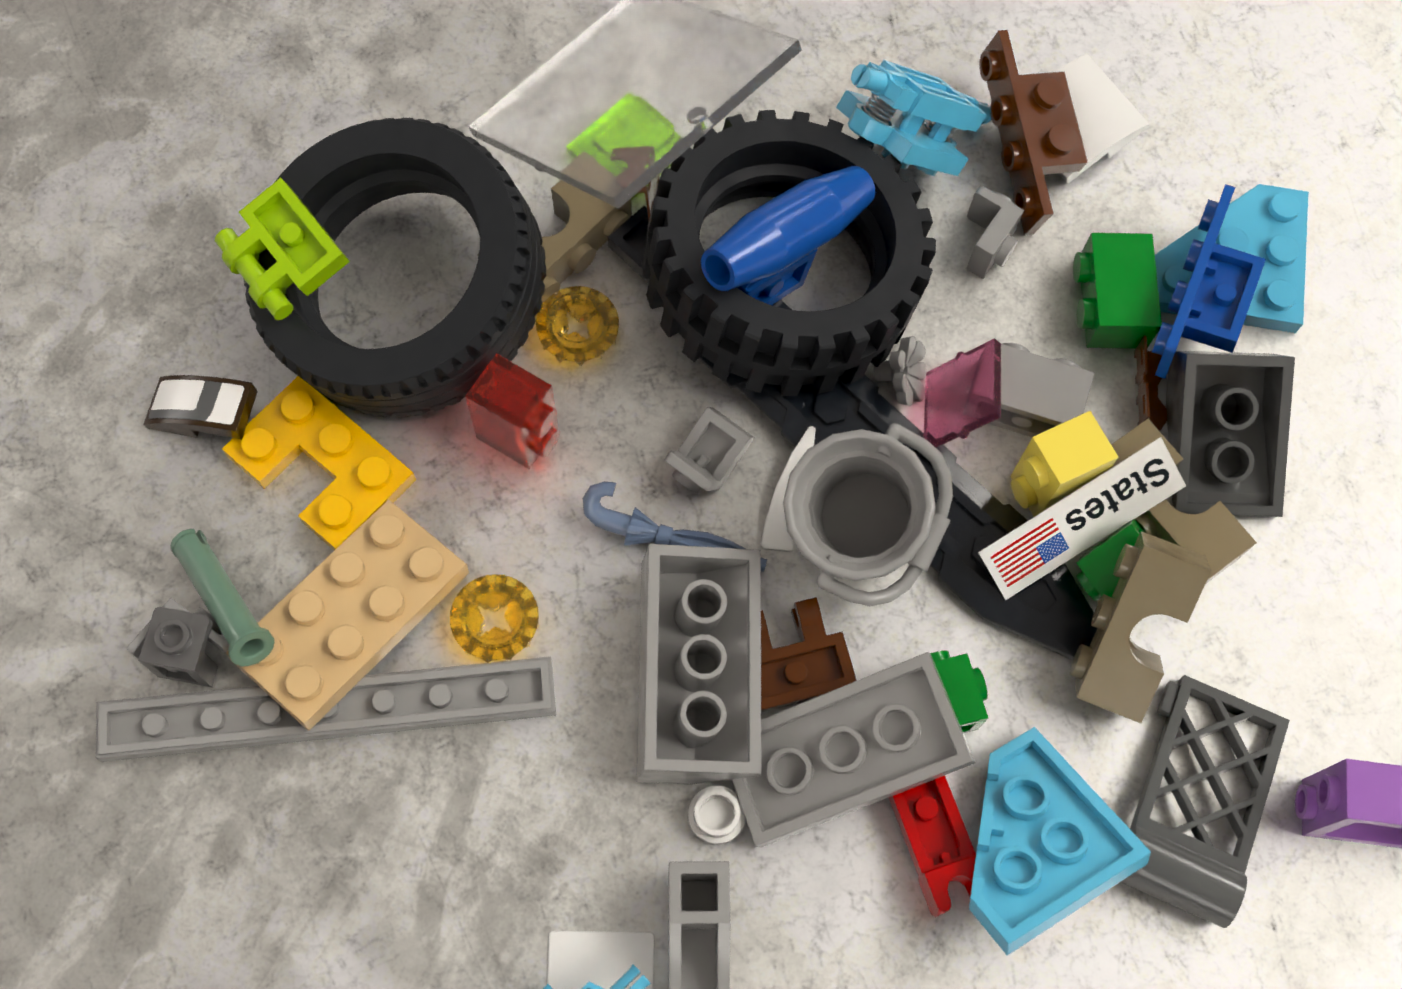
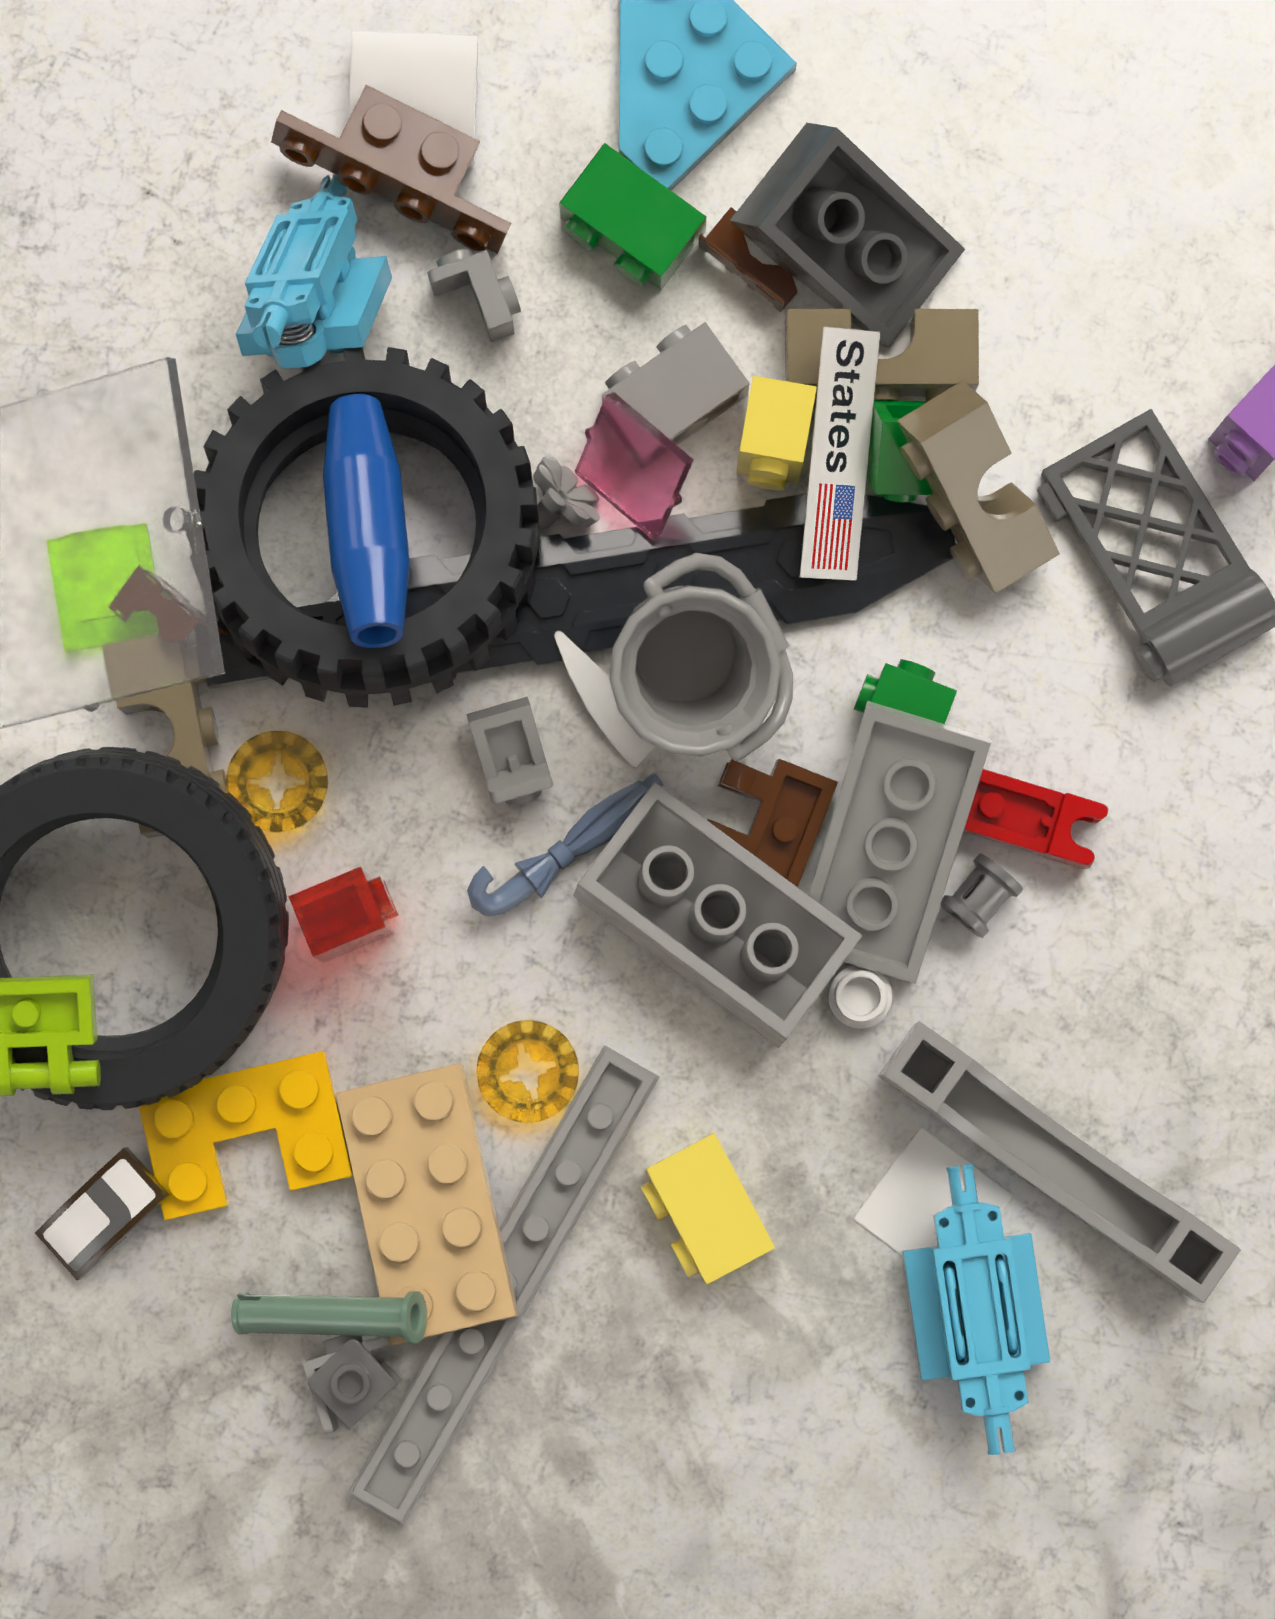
camera: 50 degrees left, 15 degrees up
medium azure plate [969,727,1151,956] -> none
blue bracket [1152,184,1266,379] -> none
none -> light yellow brick [640,1133,775,1285]
none -> flat silver bush [940,853,1023,938]

